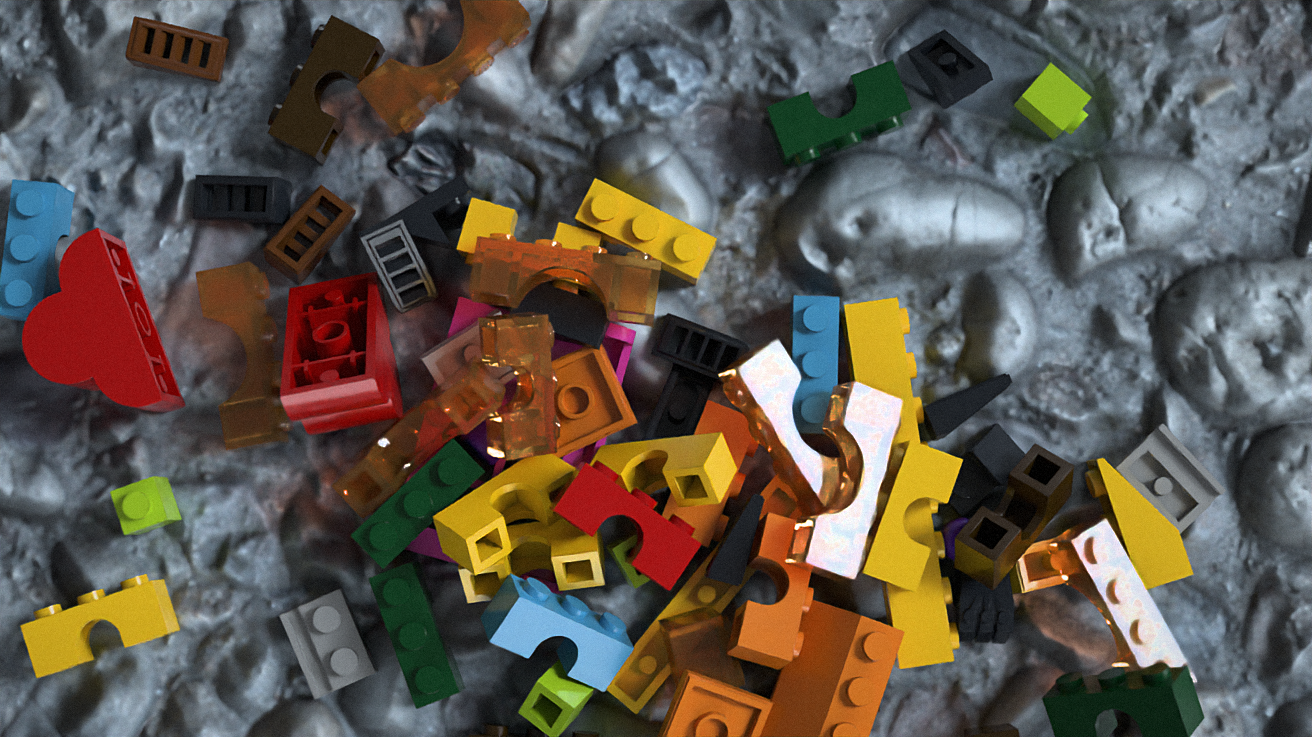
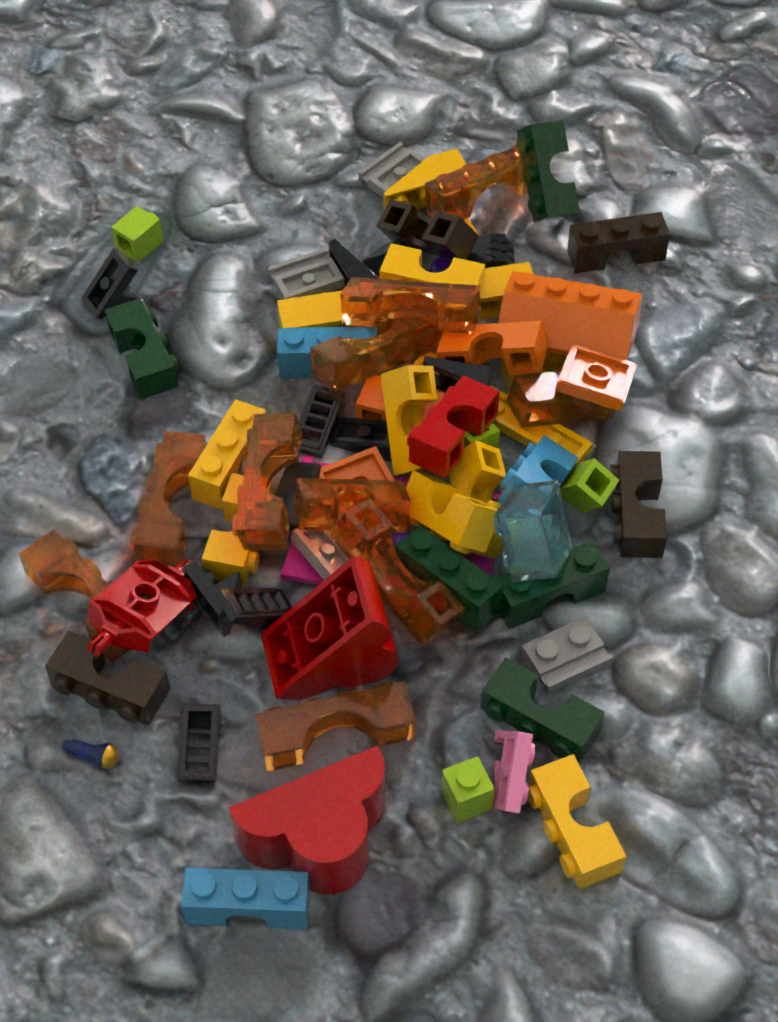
camera: 95 degrees left, 30 degrees down
reddish brown slope [125,16,230,83] -> none
reddish brown slope [263,185,356,286] -> none
none -> clear blue piece [62,739,119,770]
none -> red plate [87,558,197,657]
none -> clear orange arch [130,431,207,567]
none -> light grey plate [268,248,345,300]
none -> dark green arch [480,657,605,763]
none -> bright pink wing [493,730,535,813]
none -> clear light blue brick [494,480,574,582]

